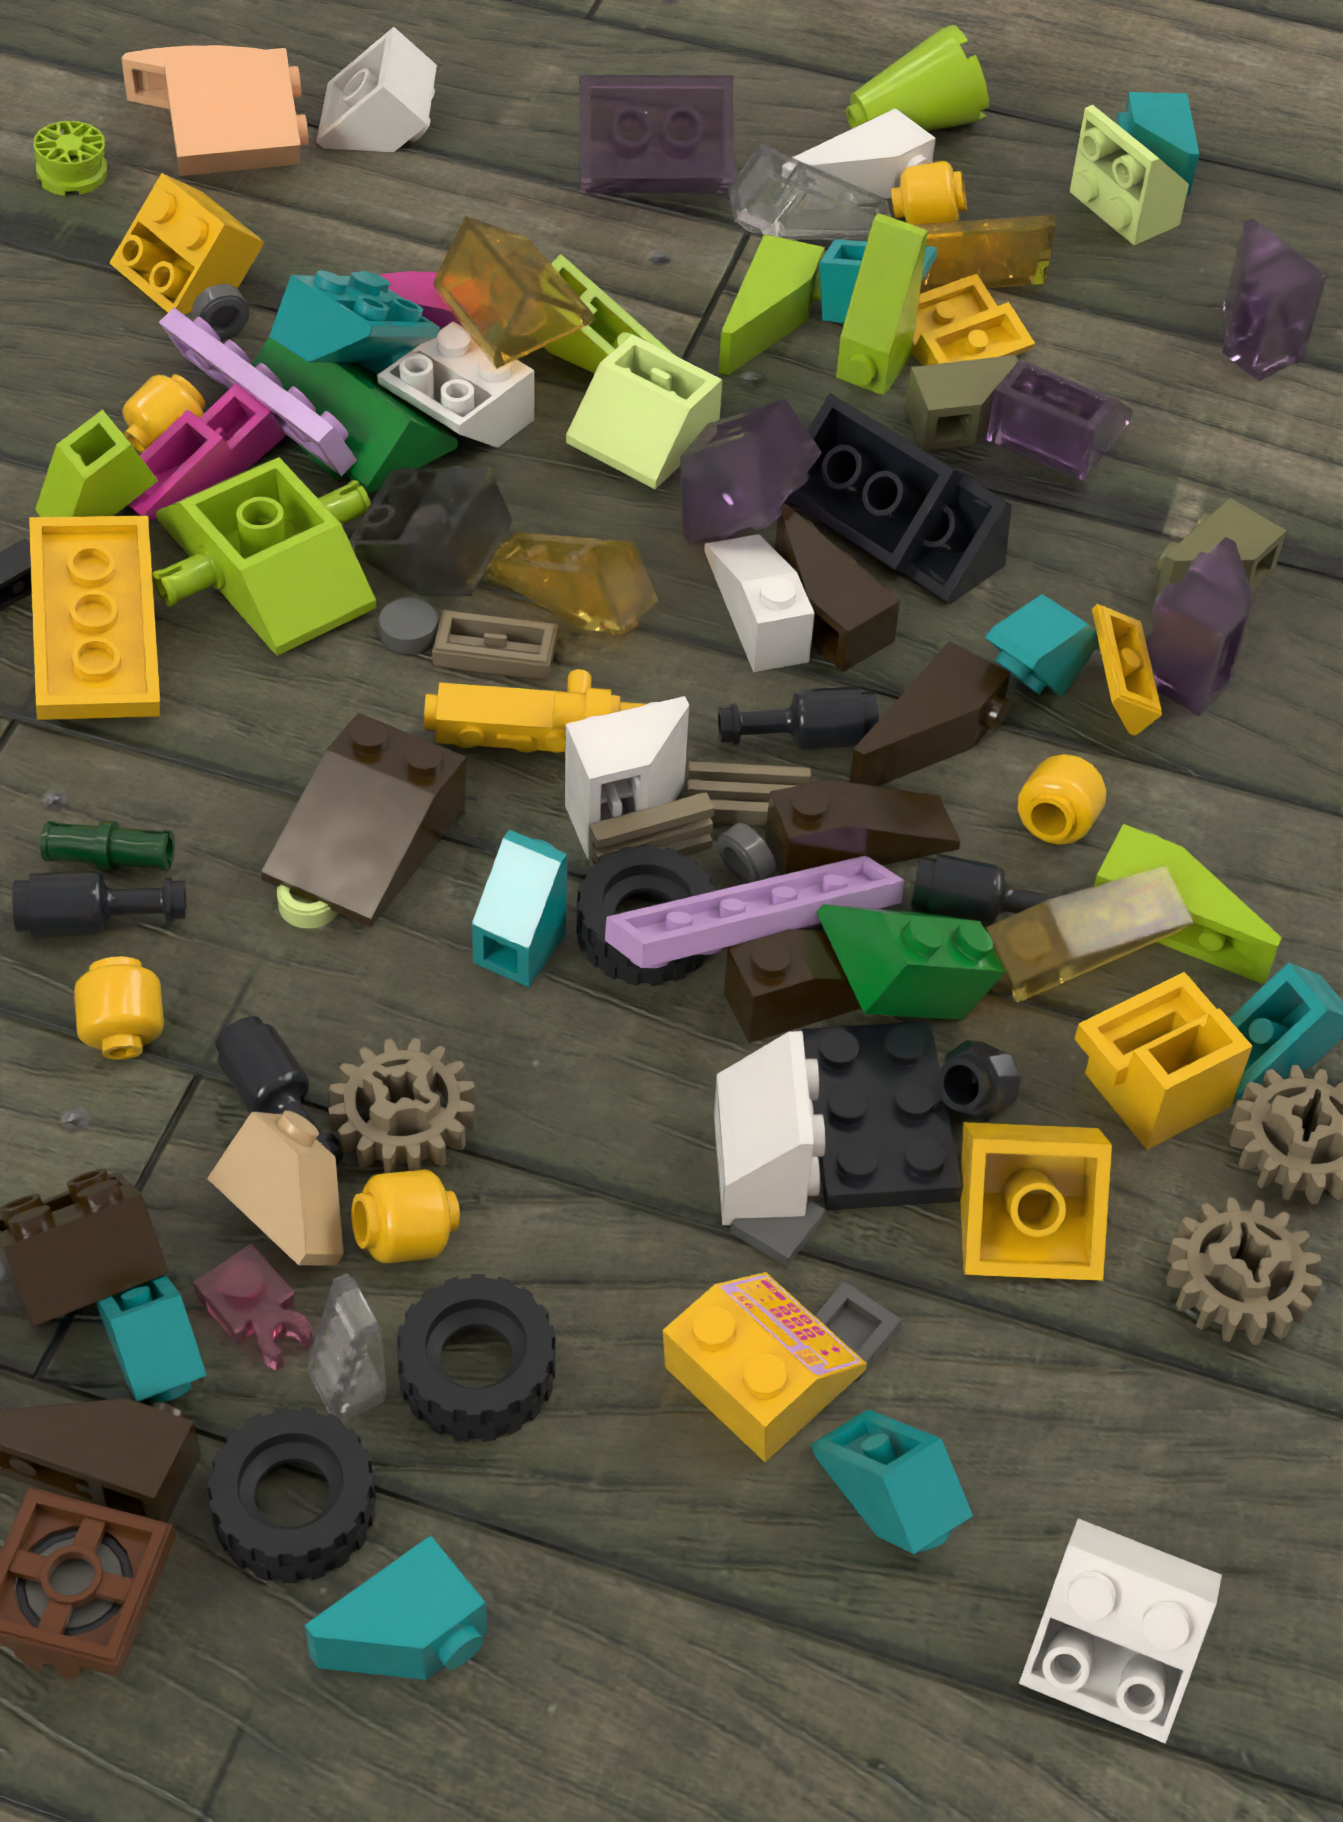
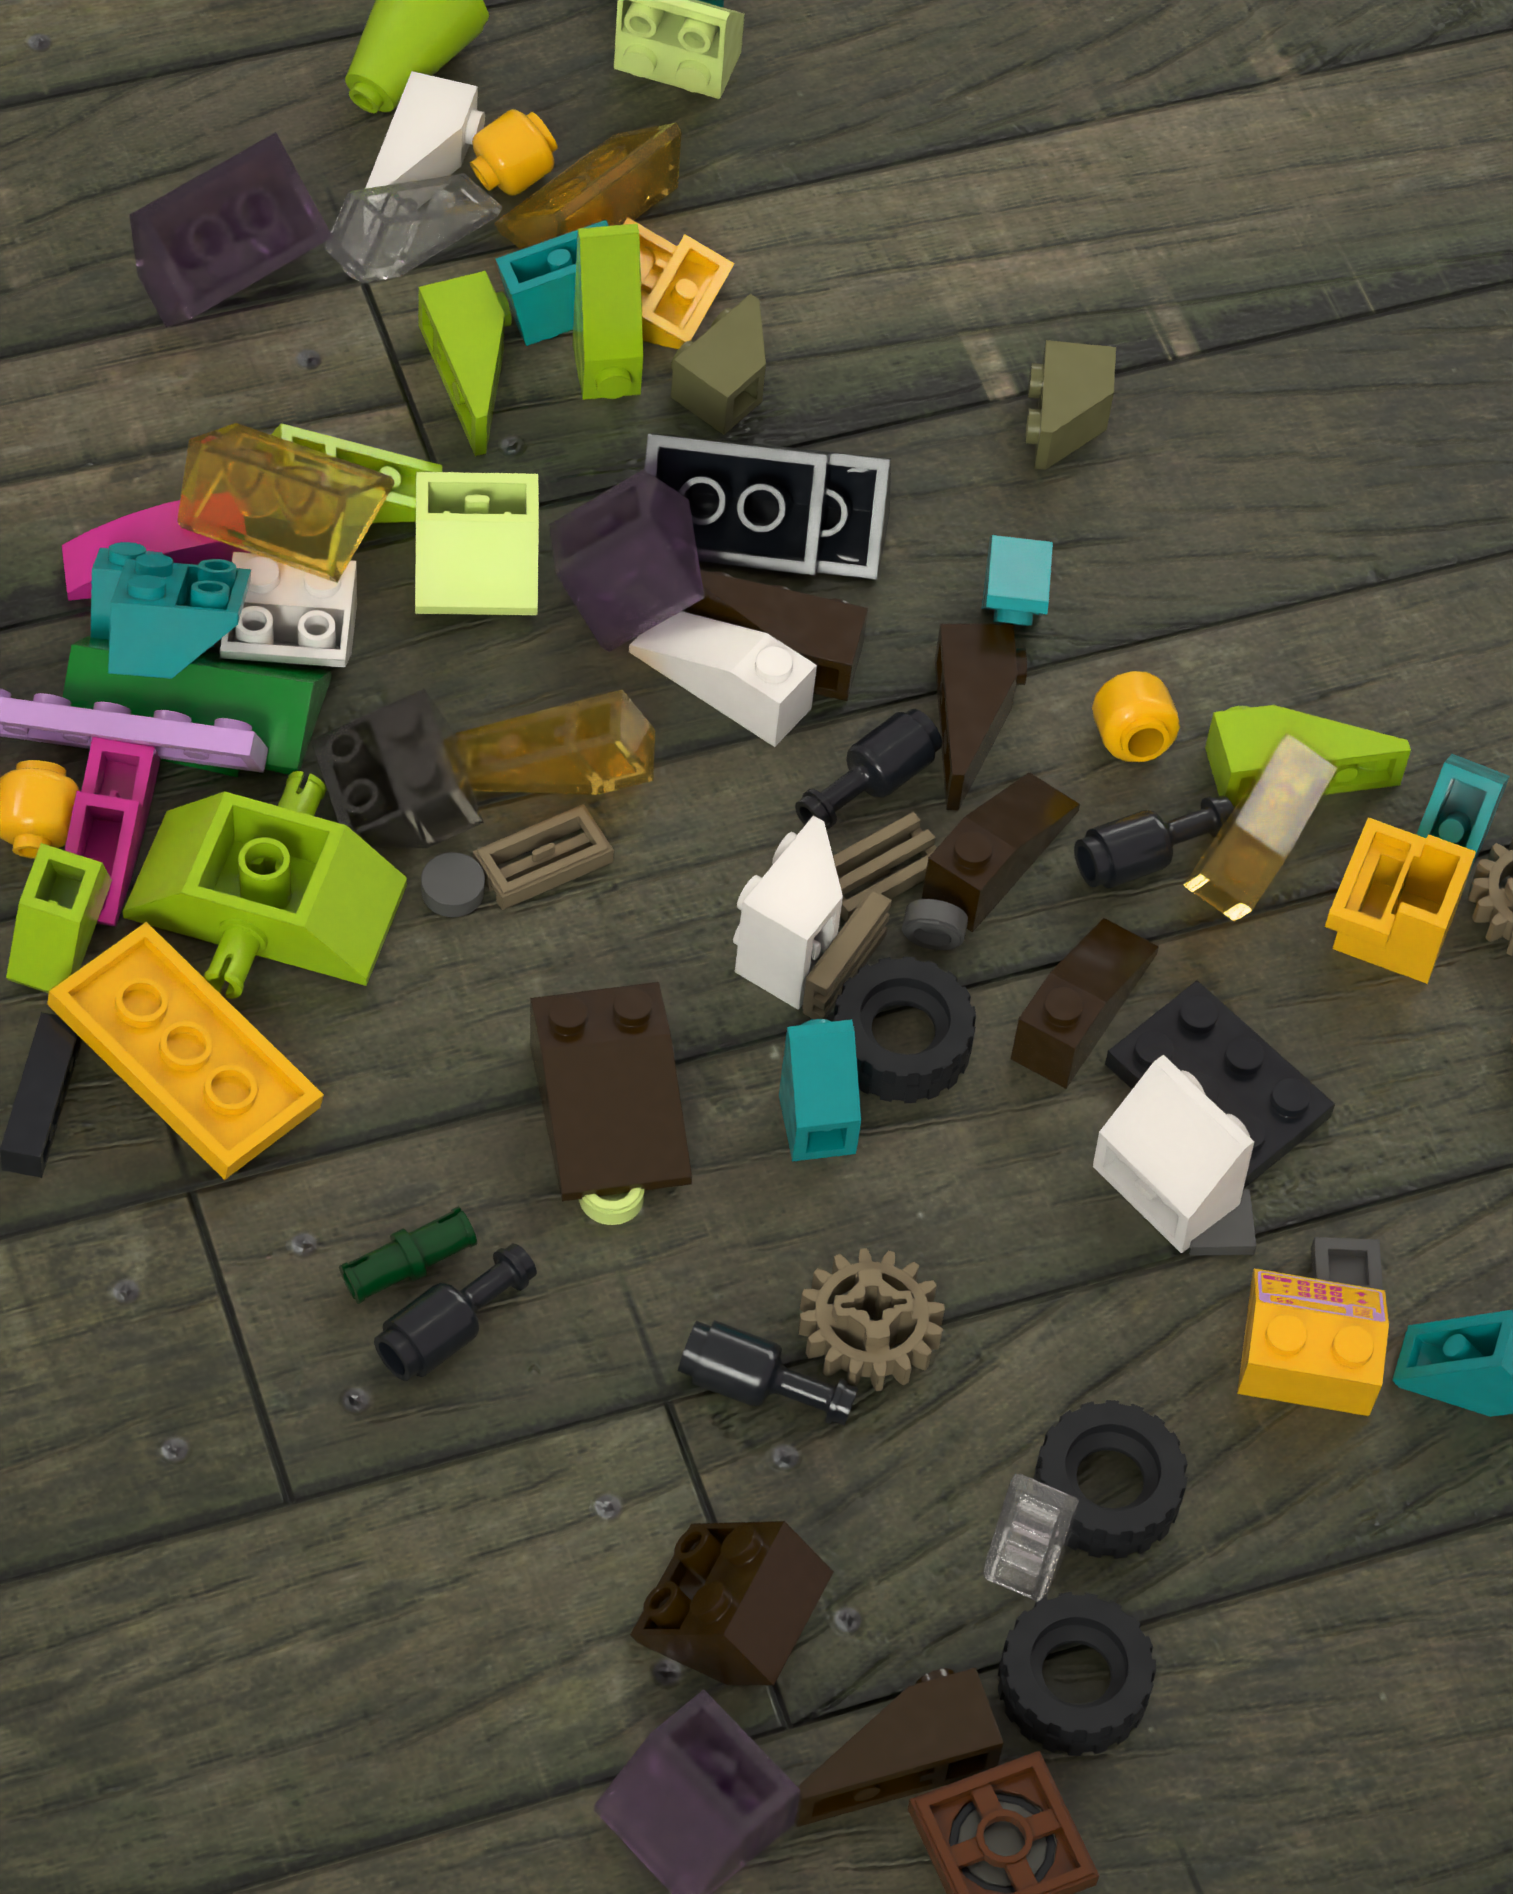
camera: 40 degrees left, 5 degrees up
yellow head [74,956,164,1060] -> none
teal slope [95,1274,207,1403] -> none
clear pink plate [194,1243,314,1371] -> none
tan slope [207,1111,344,1266] -> none
teal slope [304,1535,487,1680] -> none
yellow head [351,1170,460,1263] -> none
yellow piece [424,669,645,753] -> none
lavender plate [605,855,905,968] -> none
green slope [816,904,1006,1020] -> none
black rock [937,1040,1022,1122] -> none
yellow slope [960,1122,1112,1281] -> none
clear purple slope [986,359,1133,481] -> none
yellow slope [1092,604,1162,736] -> none
slope [1146,537,1254,716] -> none
slope [1222,218,1327,382] -> none

